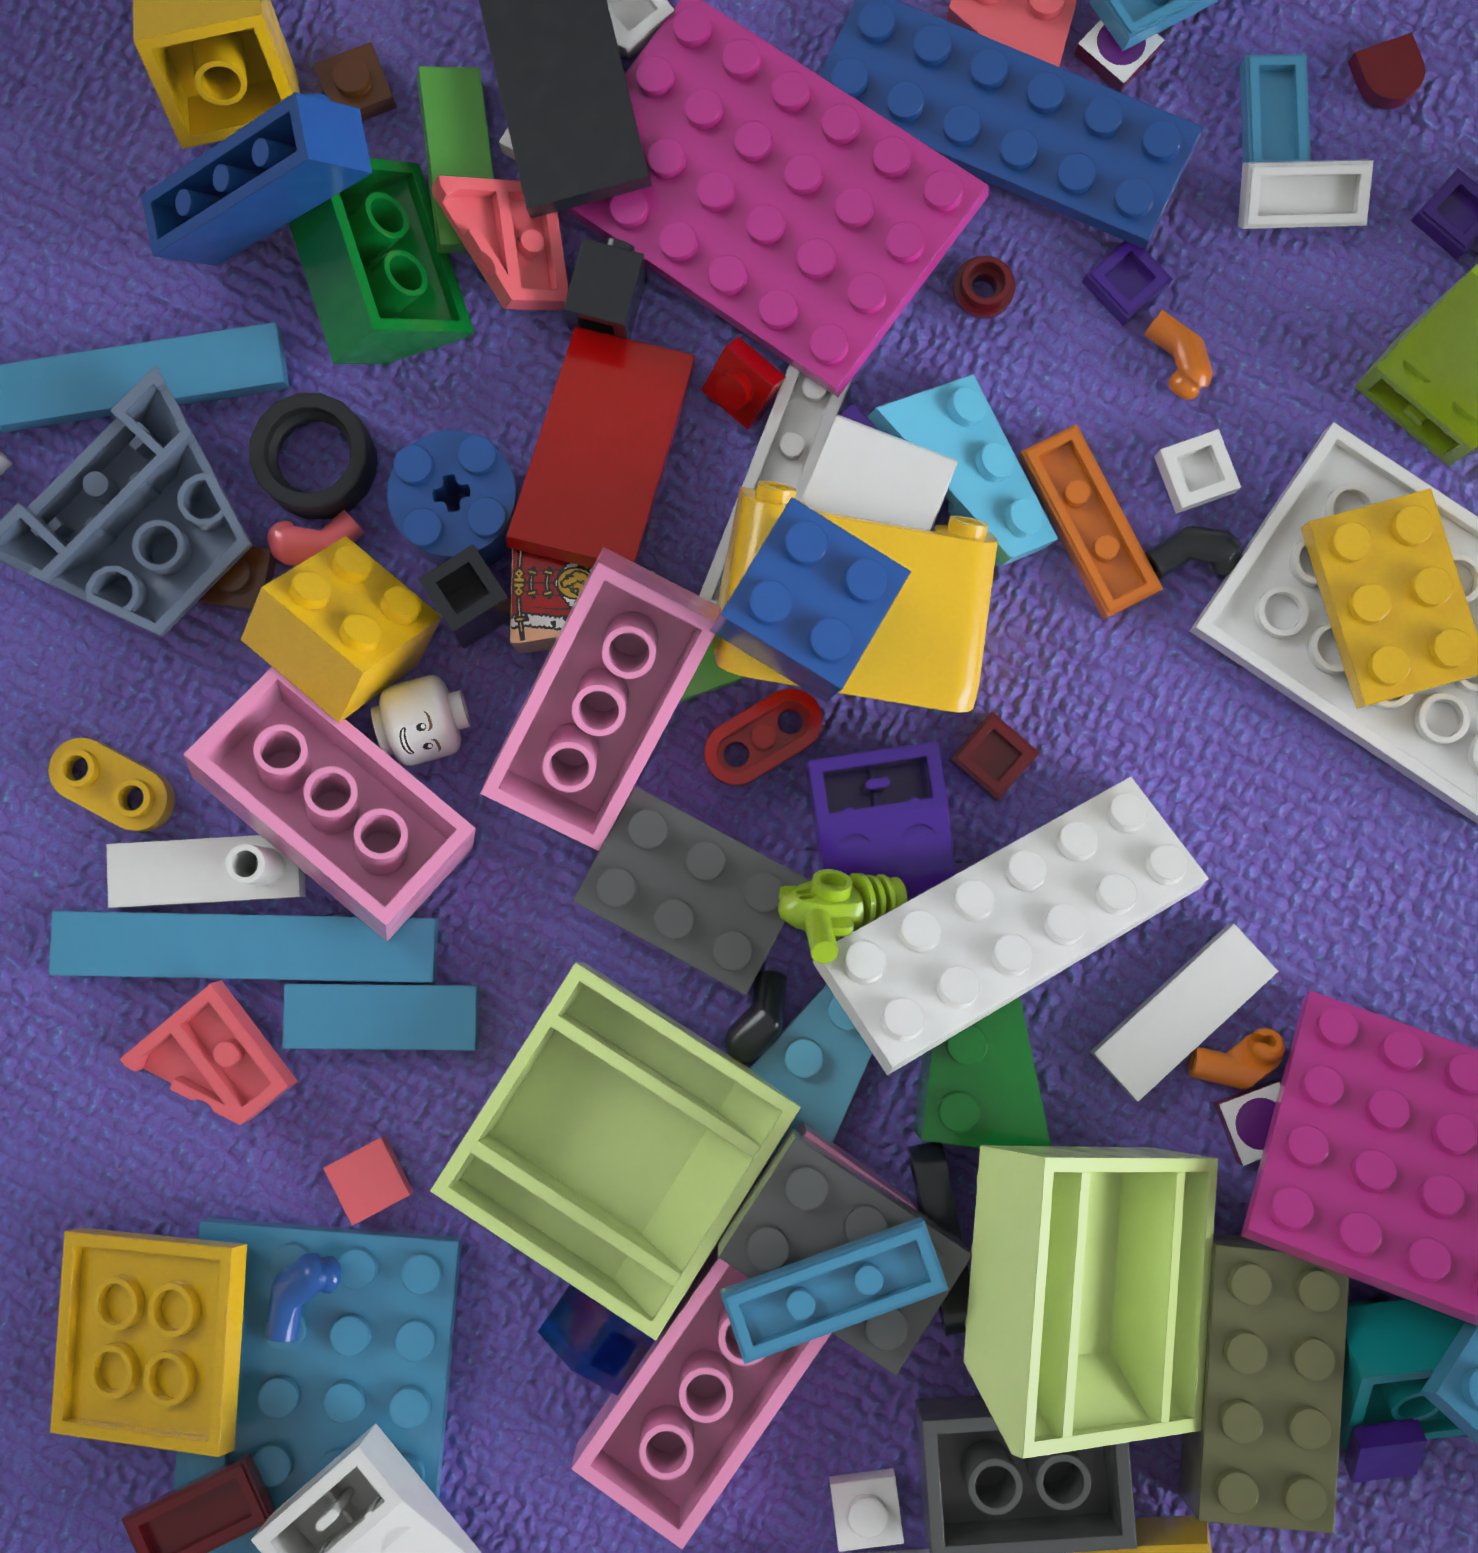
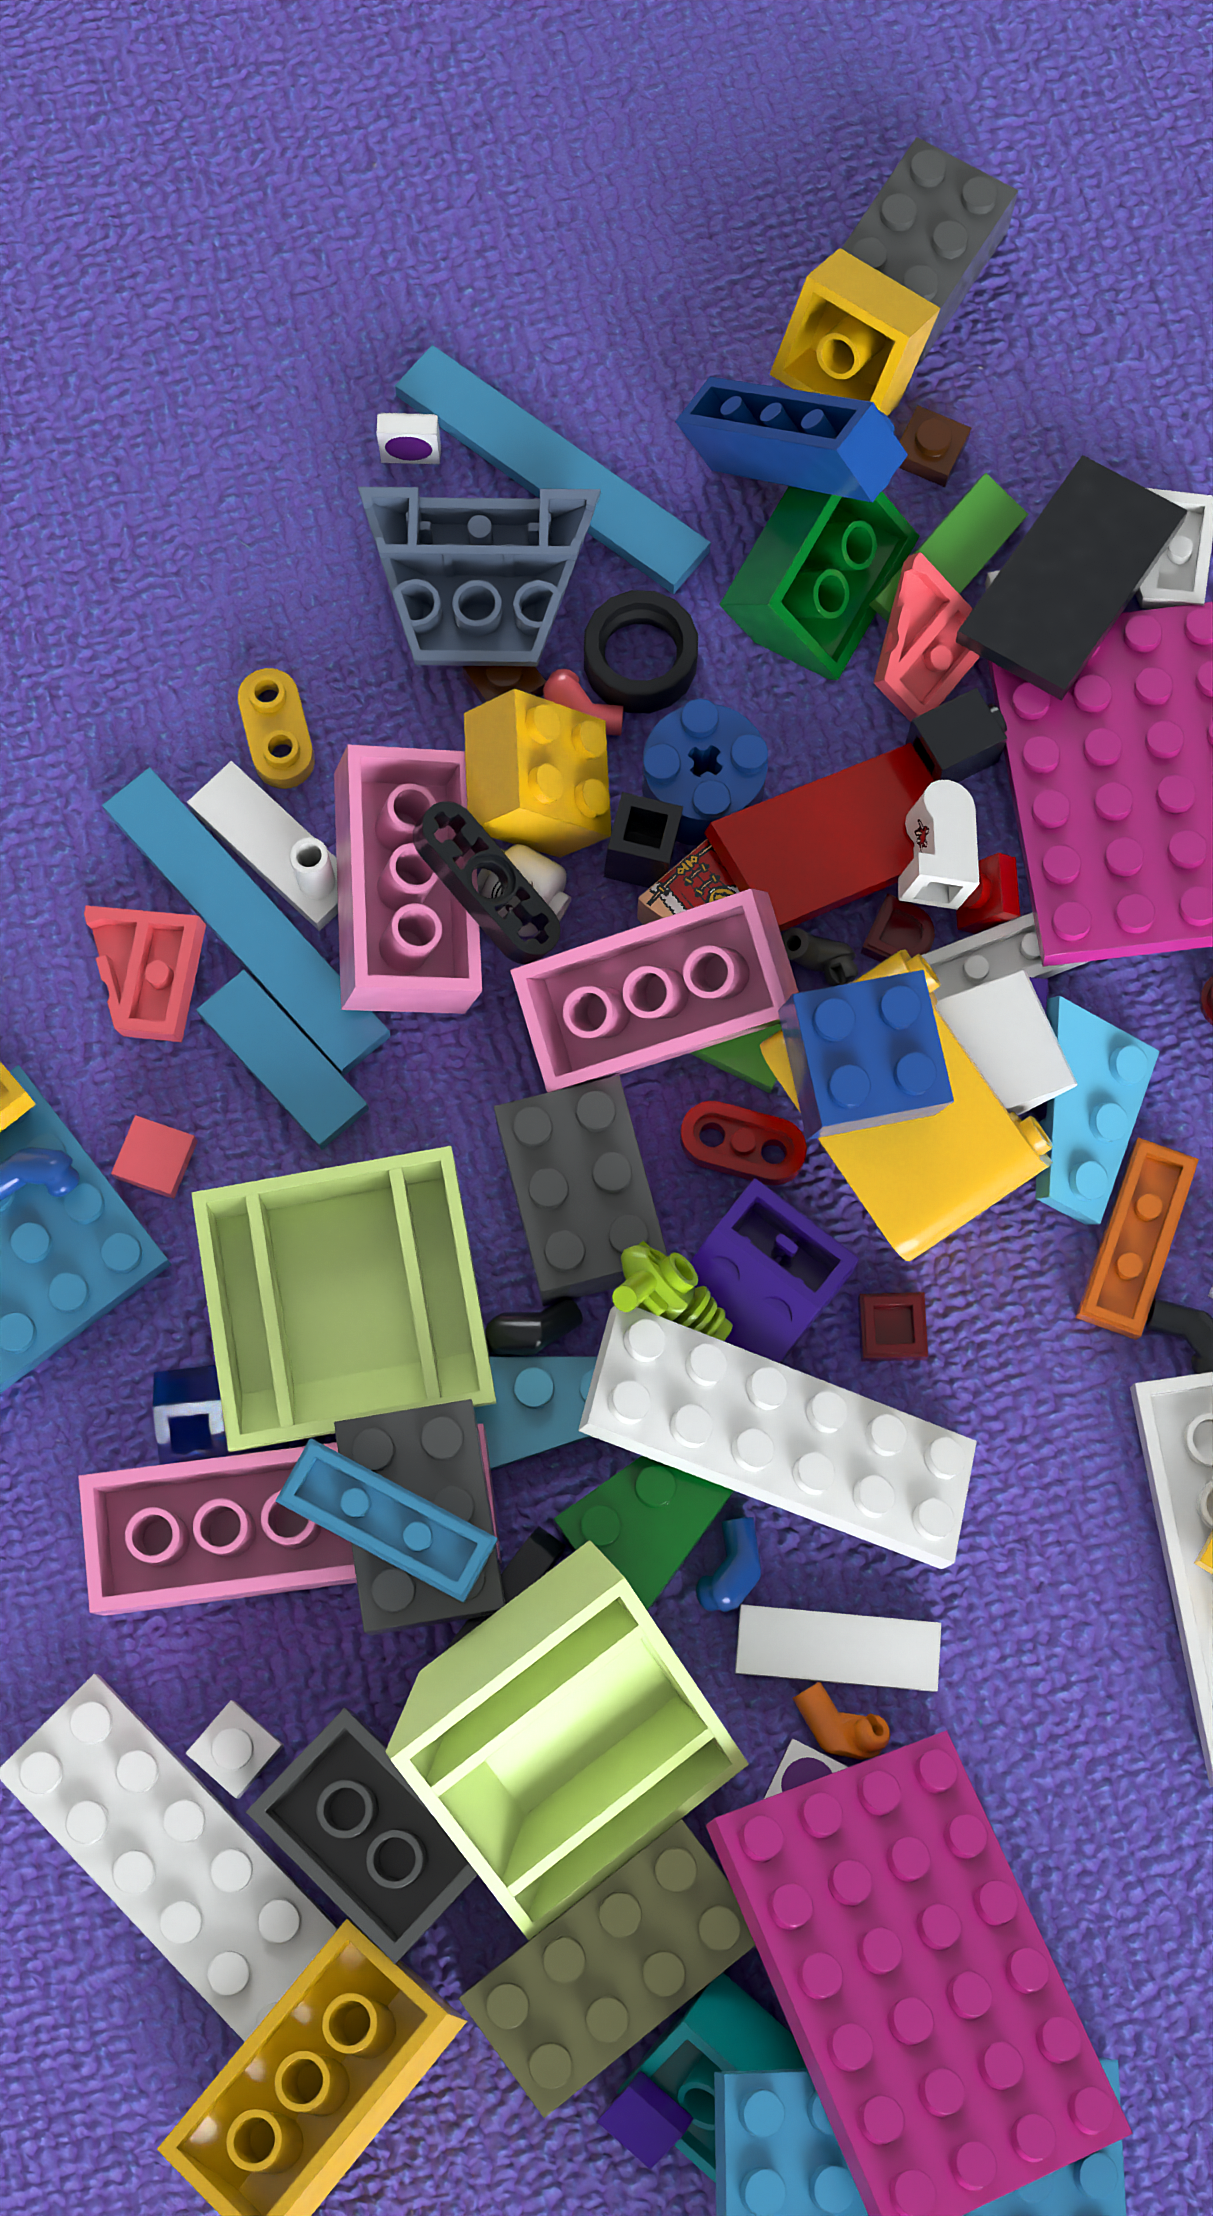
camera: 45 degrees right, 10 degrees down
none -> black beam [413,801,560,964]
none -> blue arm [696,1517,761,1612]
none -> dark grey arm [782,927,858,986]
none -> dark red tile [861,893,935,963]
none -> white leg [898,780,979,910]

